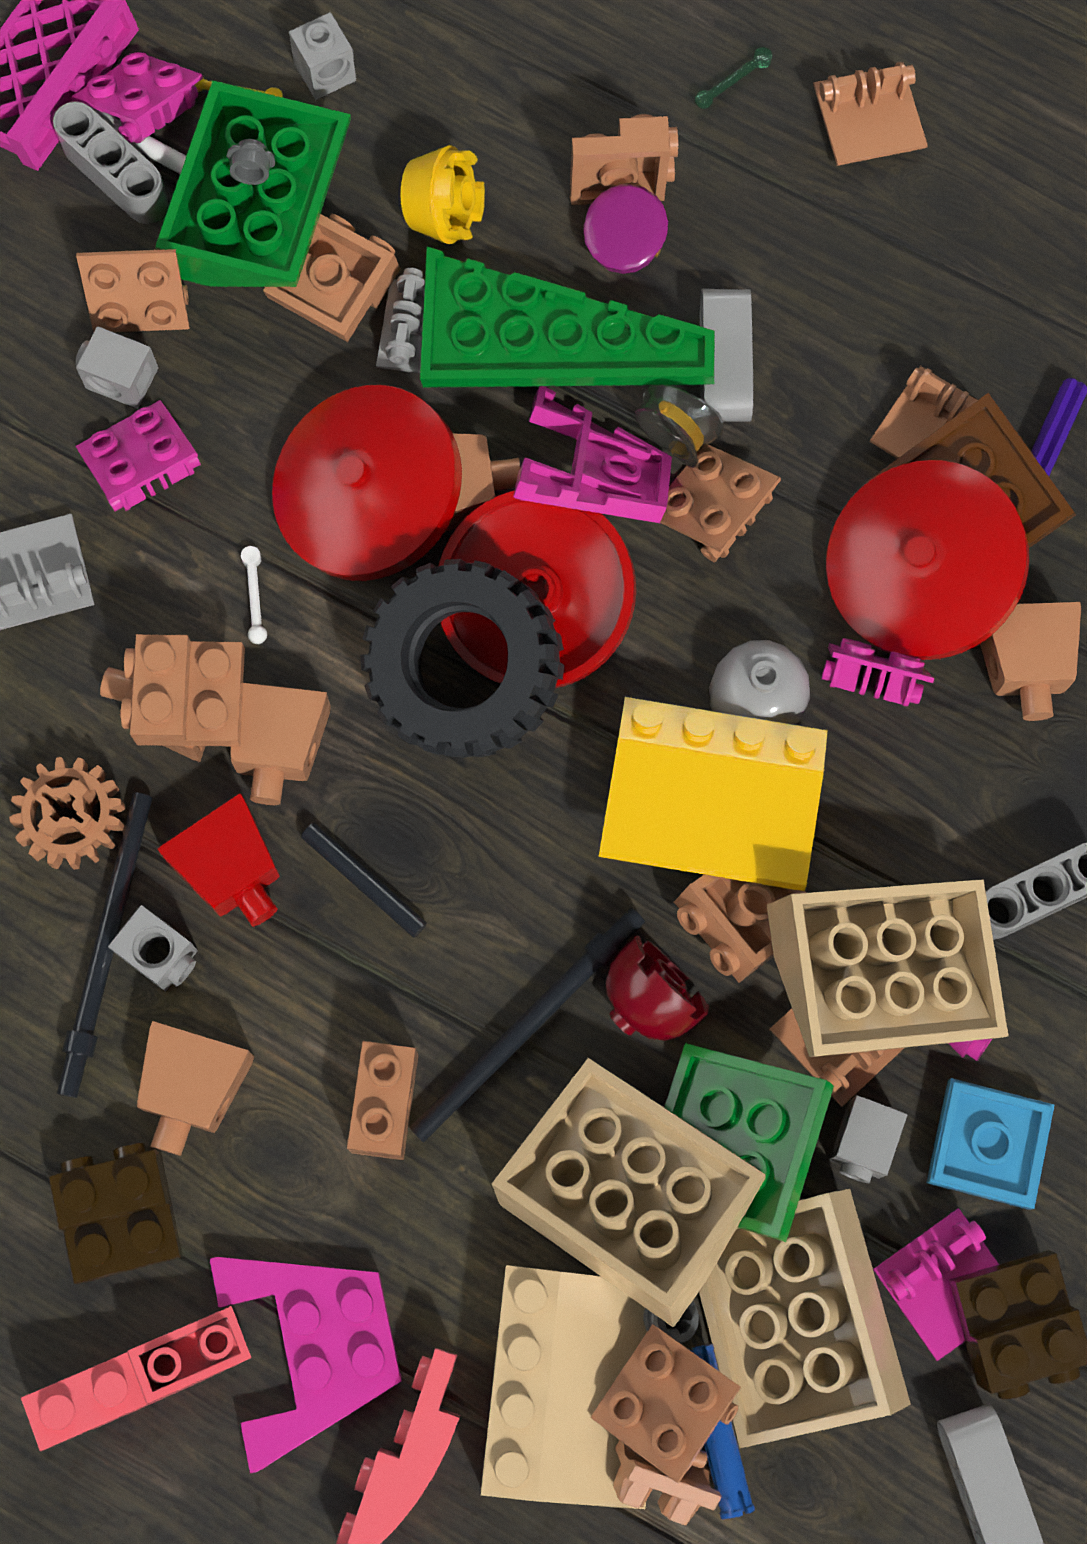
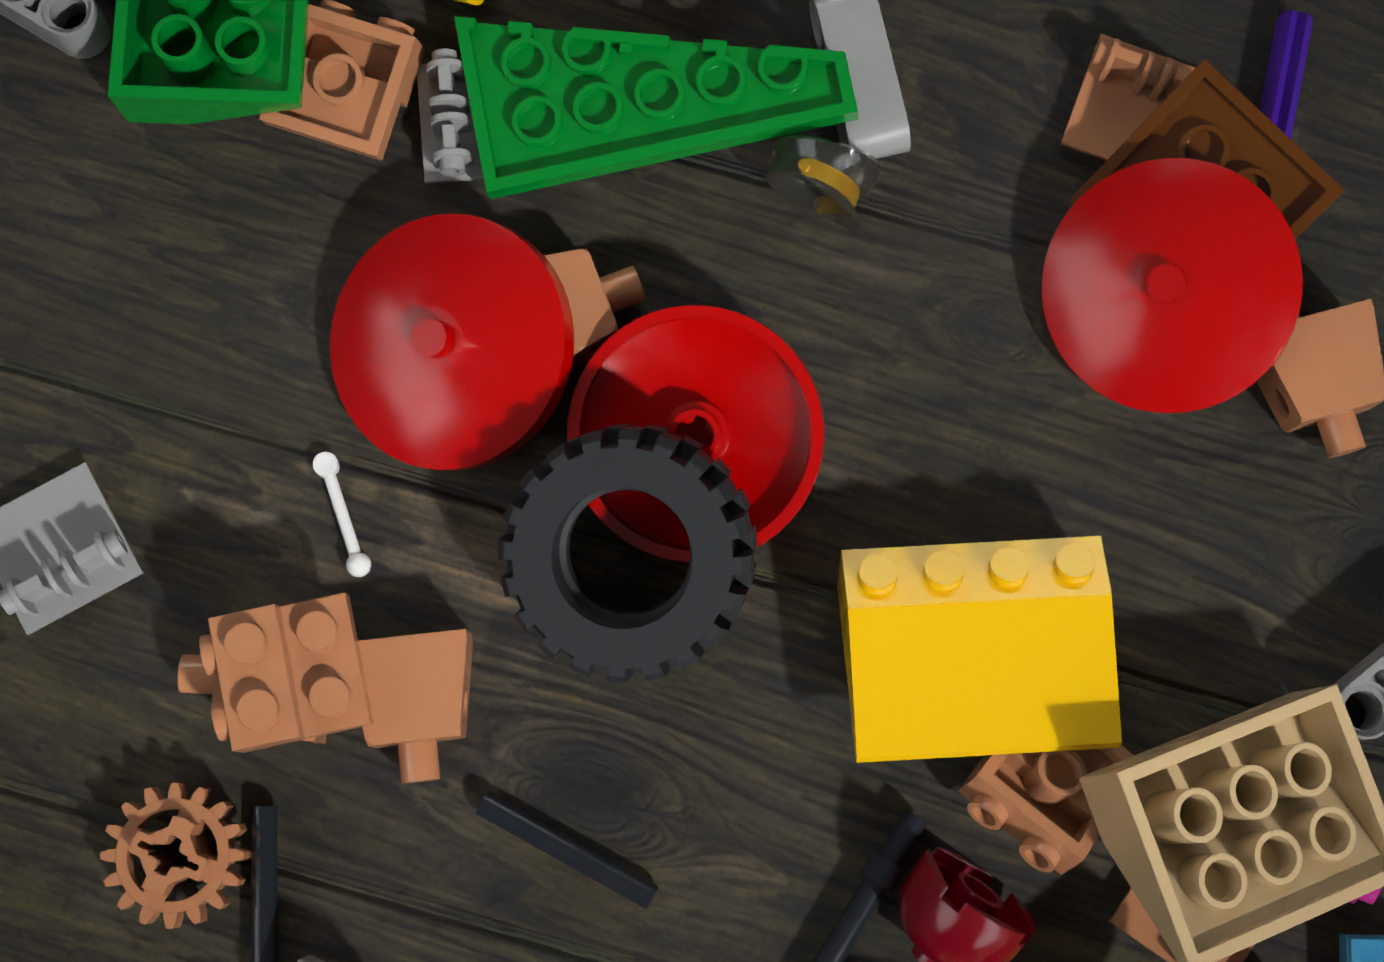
camera: 15 degrees left, 5 degrees up
dark pink hinge [75,400,201,512] -> none
nougat hinge [76,249,190,332] -> none
light grey brick [76,326,158,409] -> none
red torso [157,794,280,927] -> none
dark pink wing [513,386,672,523] -> none
nougat hinge [660,443,781,562] -> none
light grey cylinder [709,640,810,725] -> none
dark pink hinge [821,638,934,707] -> none

